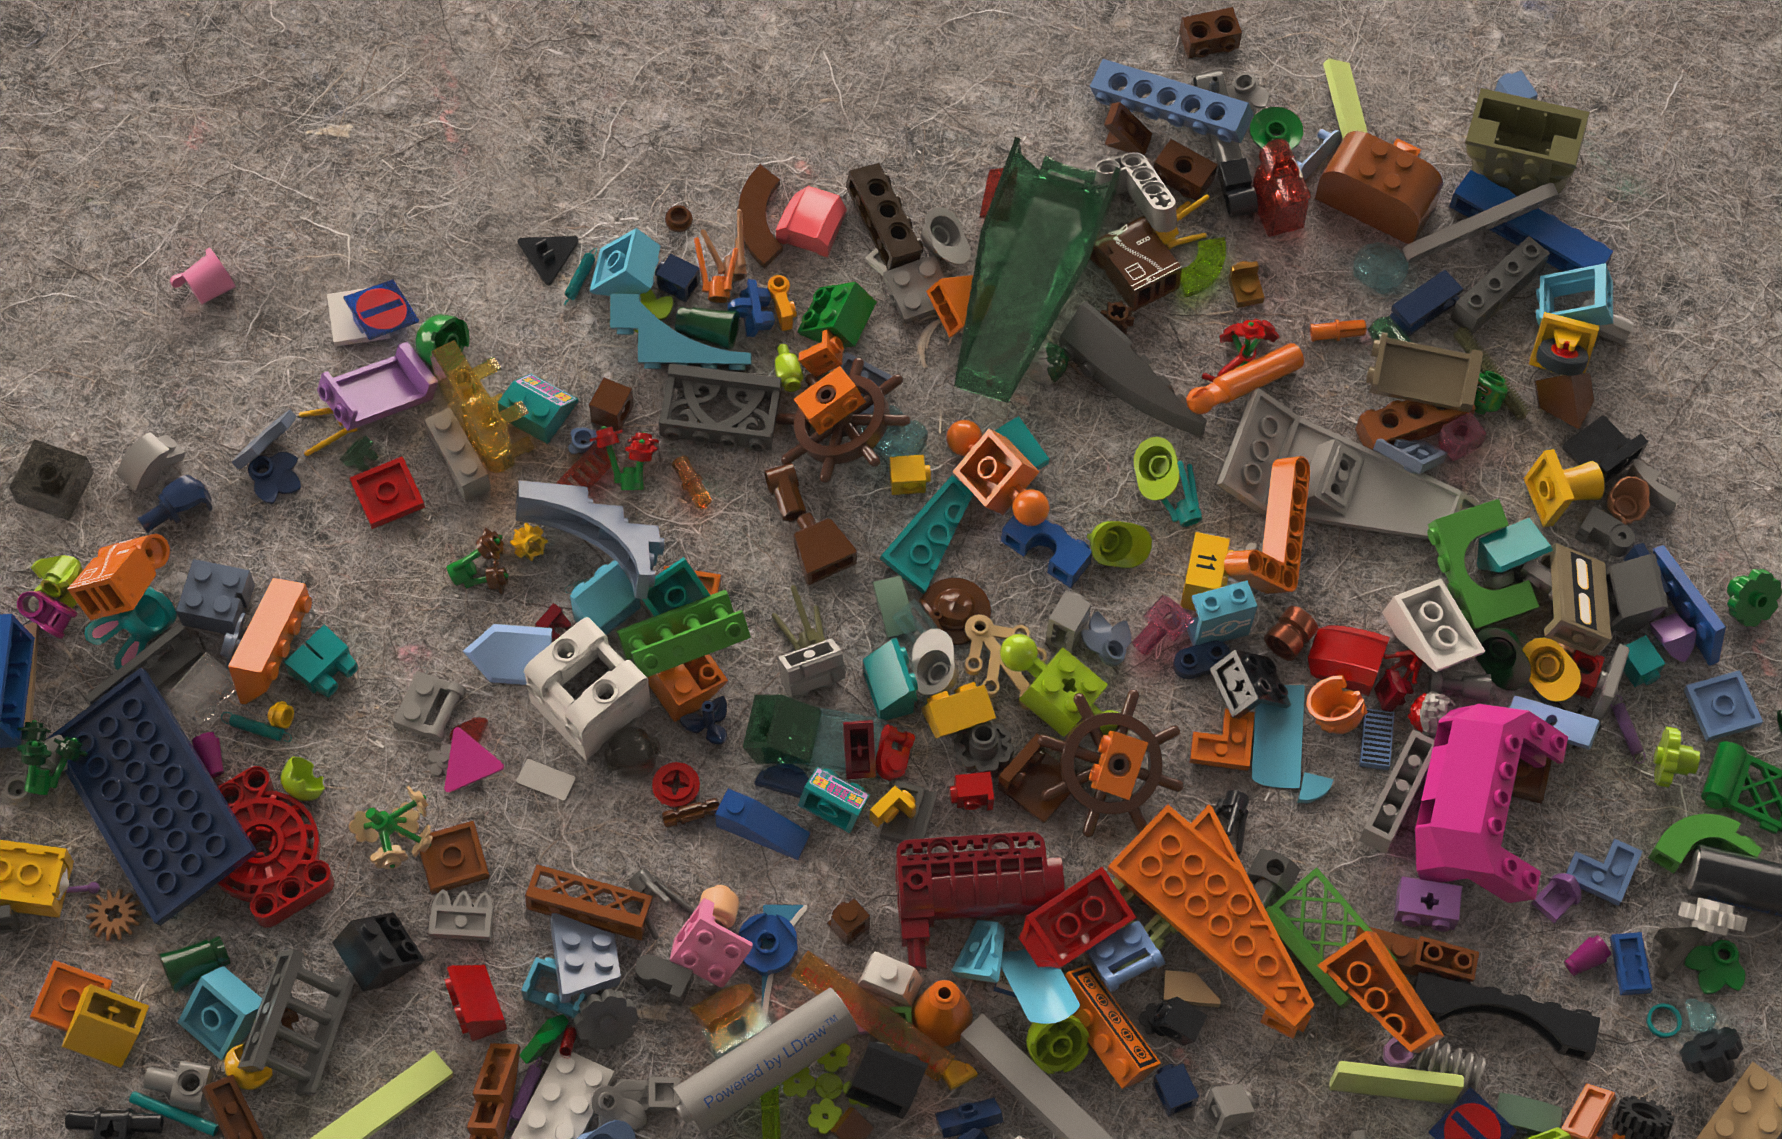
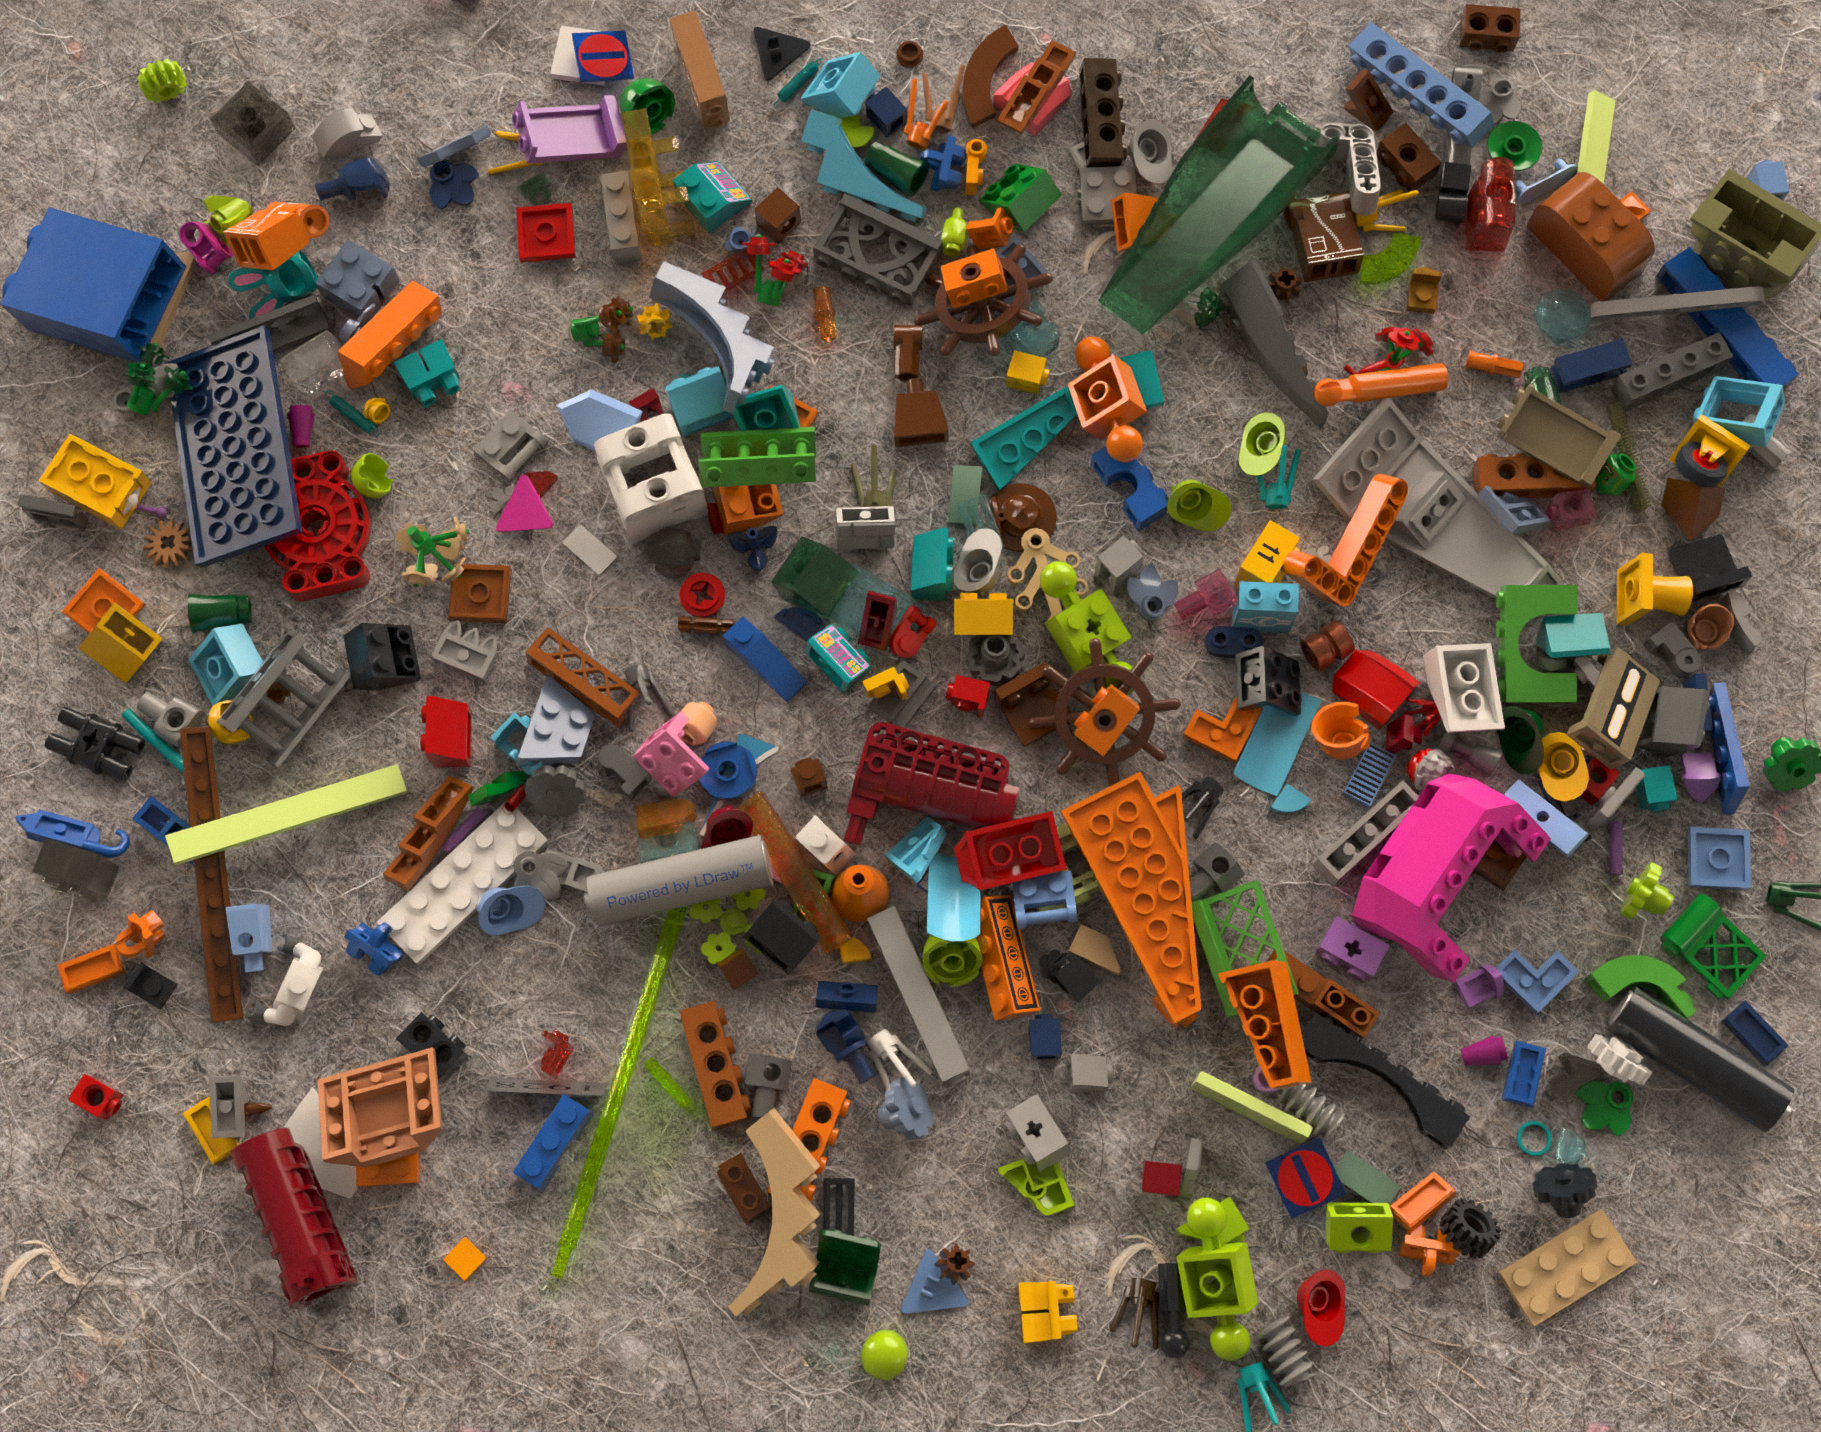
camera: 25 degrees right, 10 degrees up
none -> medium nougat piece [669,10,730,129]
none -> dark red piece [701,804,753,849]
none -> red piece [706,496,723,541]
none -> dark orange slope [997,40,1076,134]

